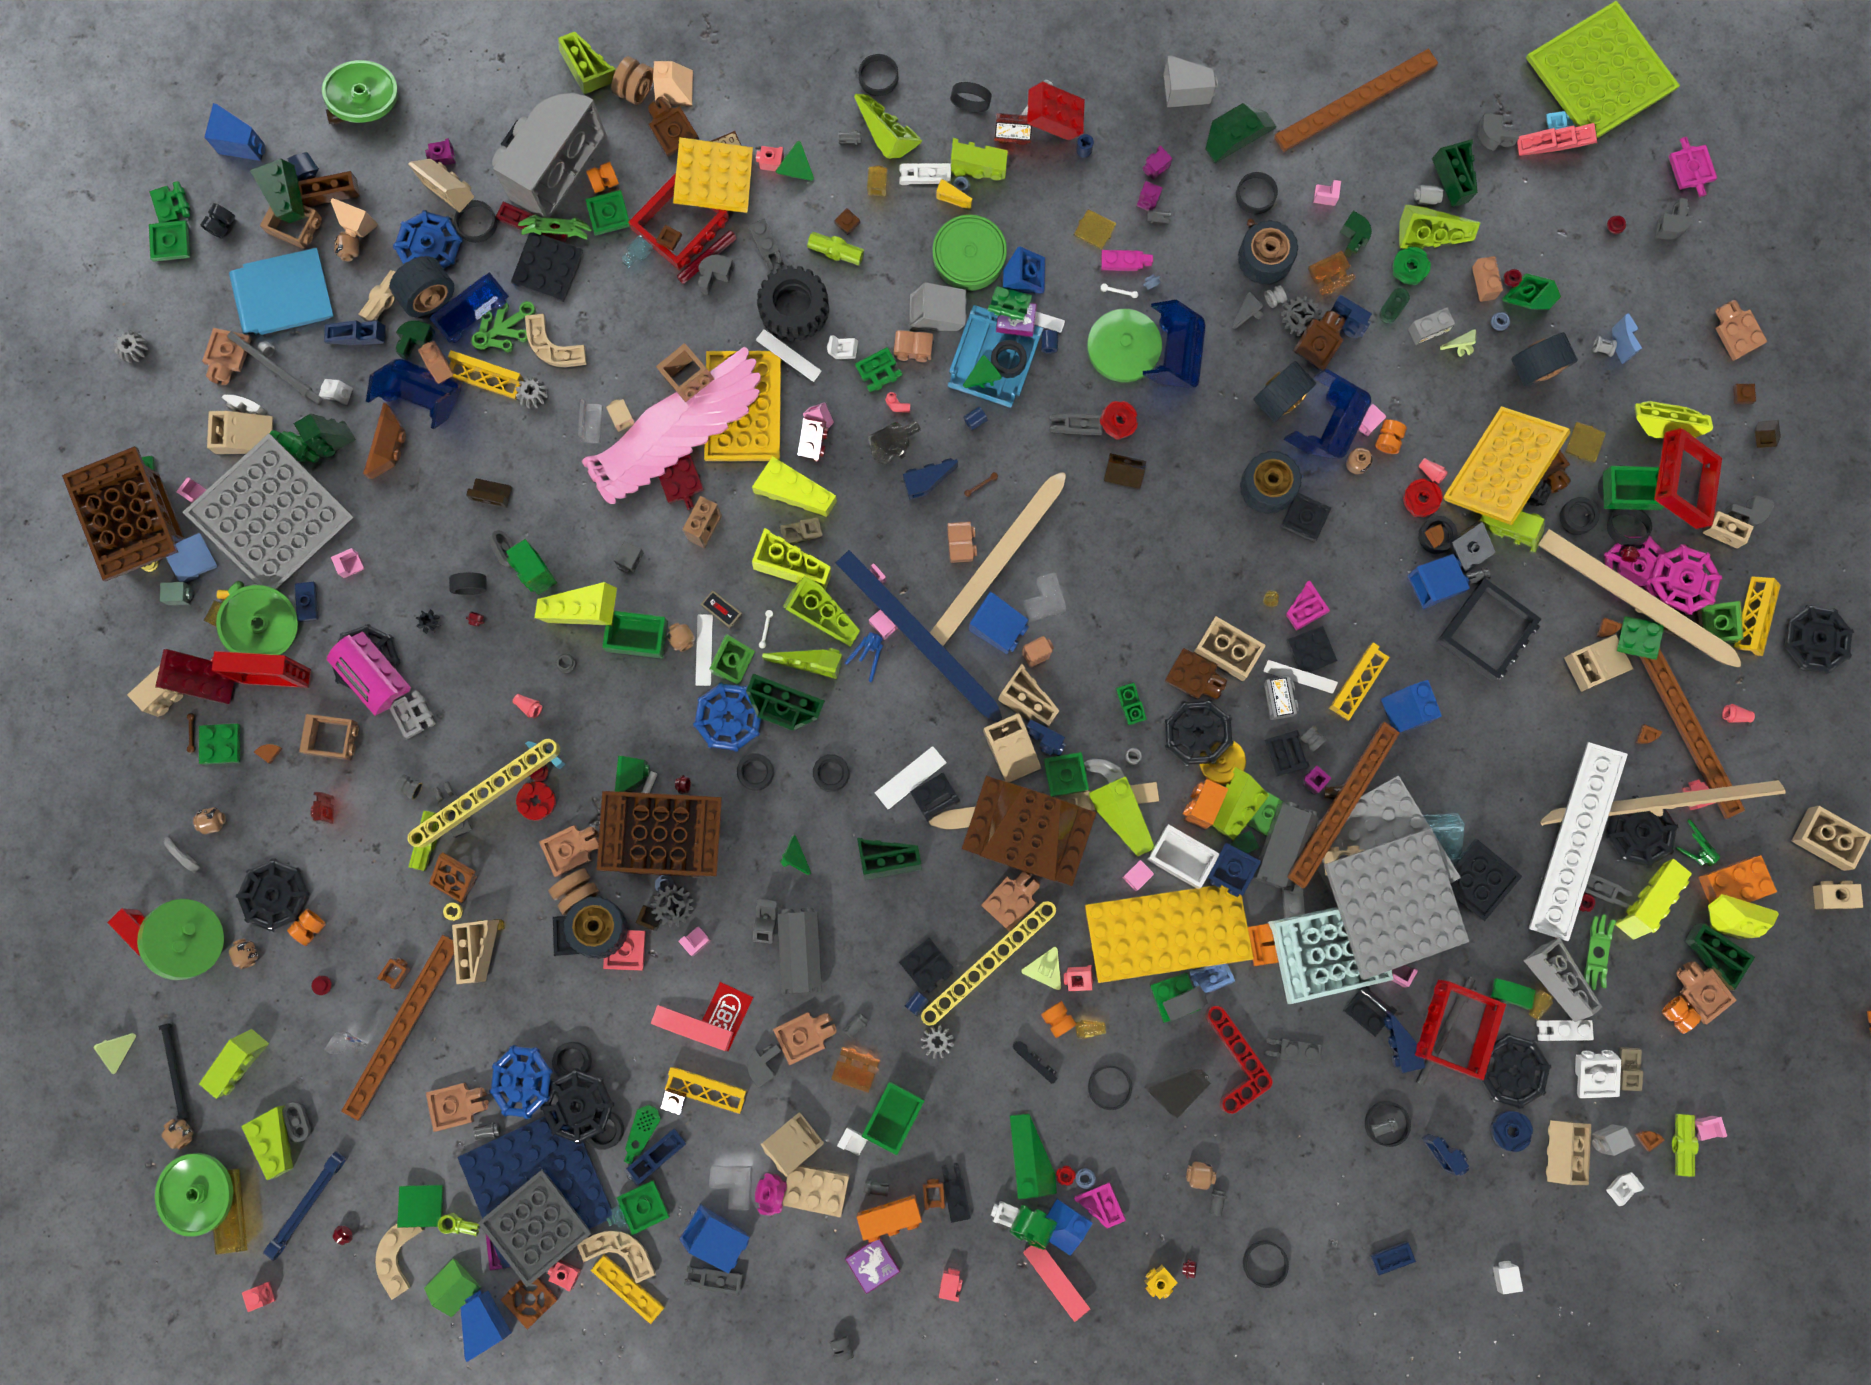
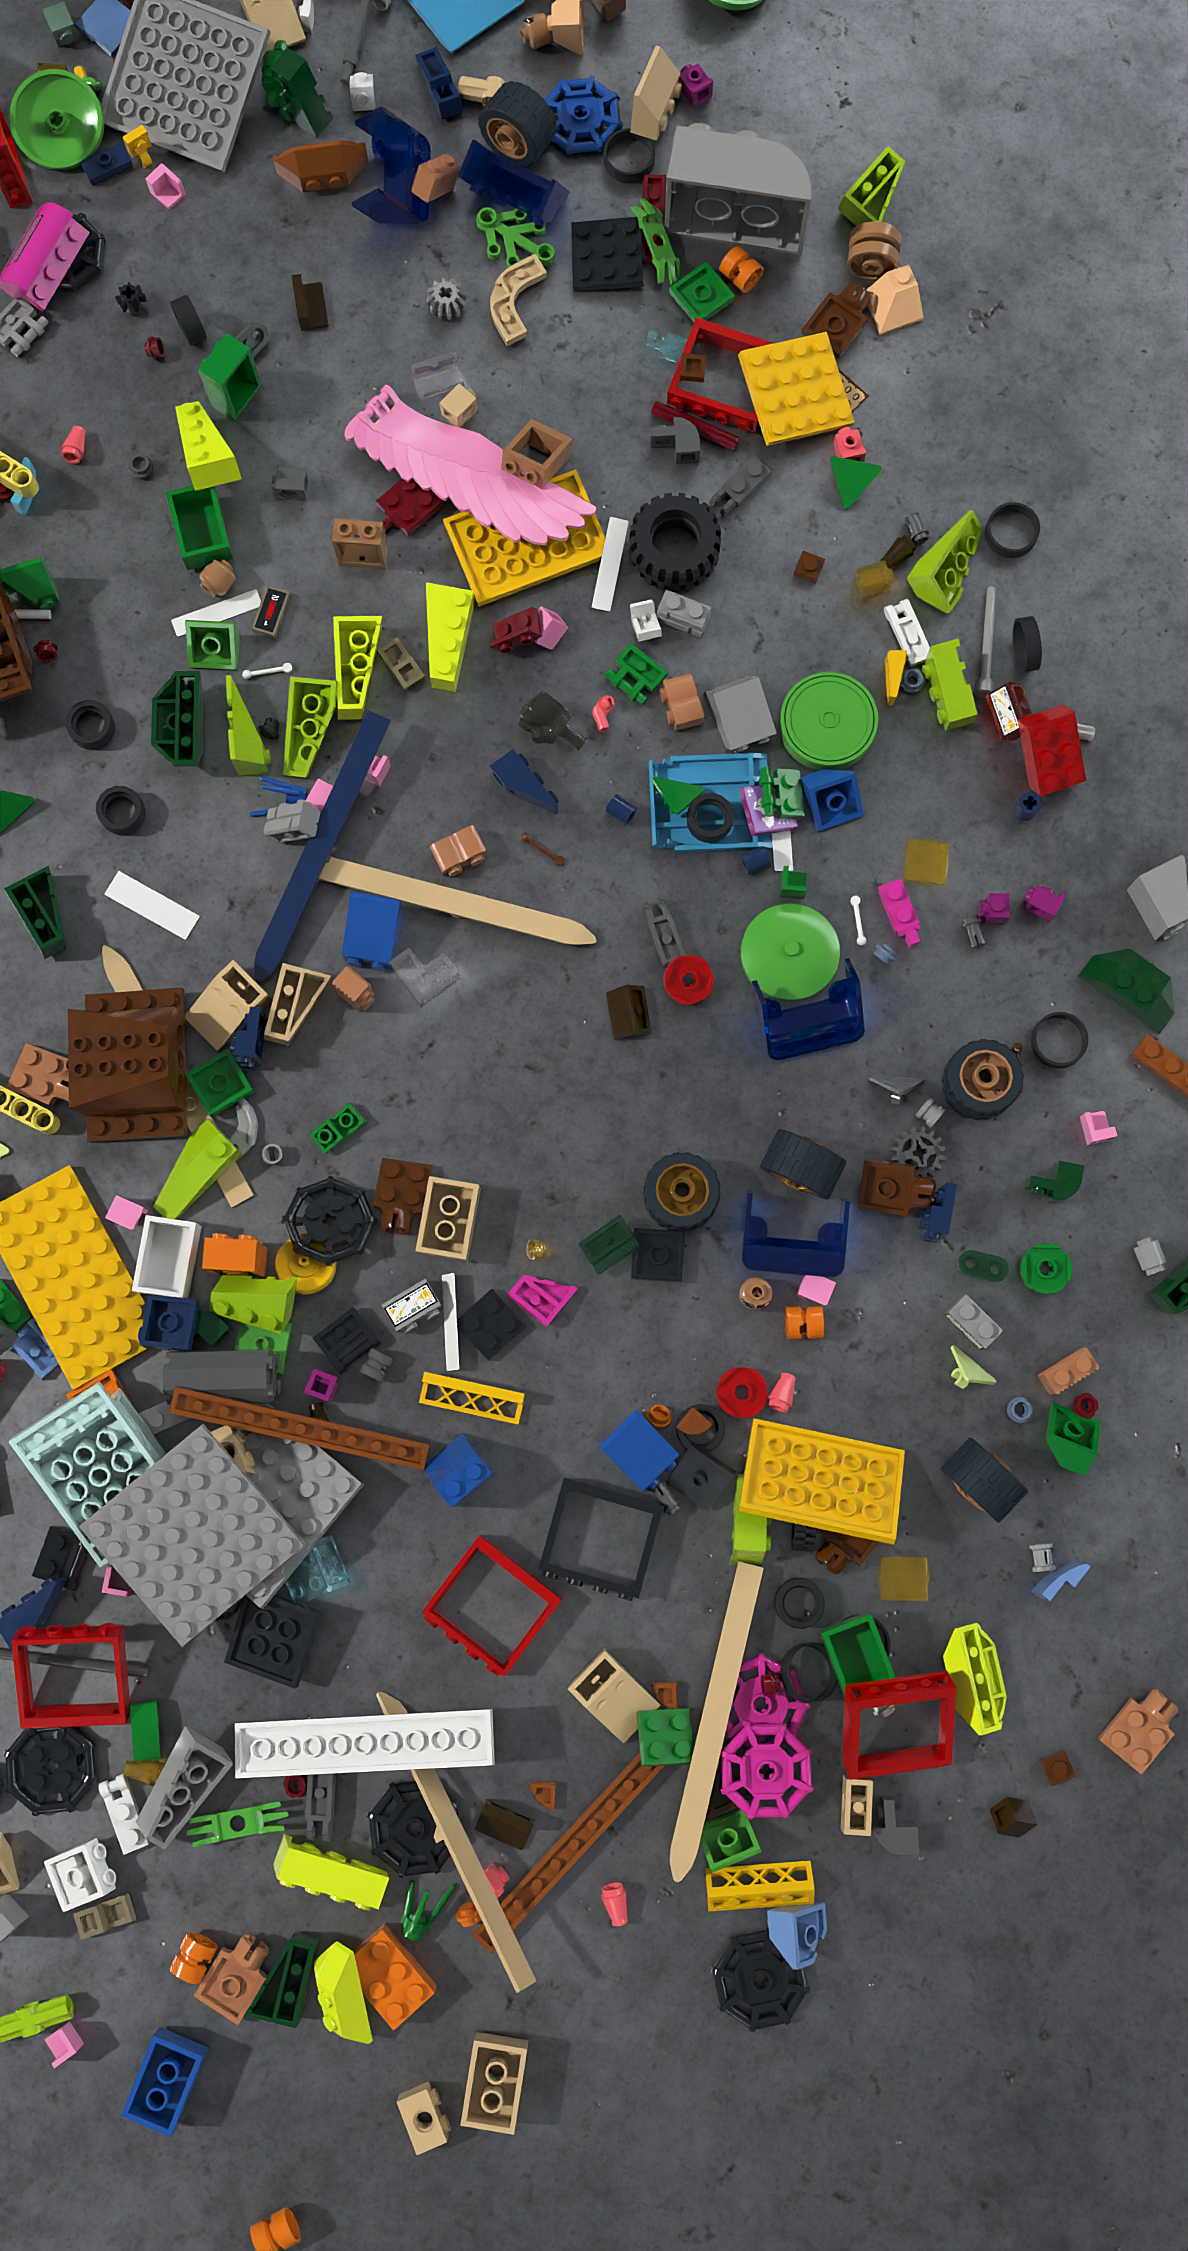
camera: 70 degrees right, 0 degrees up
dark green brick [396,320,435,360] -> none
yellow fence [448,350,524,400] -> none
blue plate [693,682,761,752] -> none
lime piece [807,231,865,266] -> none
black plate [910,773,960,822] -> none
clear orange plate [1308,251,1356,295] -> none
lime wedge [1399,205,1481,249] -> none
dark orange tile [1635,1131,1665,1152] -> none
none -> blue brick [121,2027,209,2137]
none -> yellow plate [123,125,152,168]
none -> black piece [258,717,279,739]
none -> light grey brick [263,800,320,843]
none -> red window [422,1535,562,1677]
none -> orange plate [456,1902,481,1927]
none -> dark brown panel [475,1799,535,1850]
none -> clear green plate [578,1215,641,1275]
none -> orange plate [646,1405,671,1429]
none -> light grey brick [657,590,711,638]
none -> medium blue slope [767,1902,827,1970]
none -> green panel [780,866,807,899]
none -> dark brown cone [880,535,916,571]
none -> light grey piece [974,586,996,698]

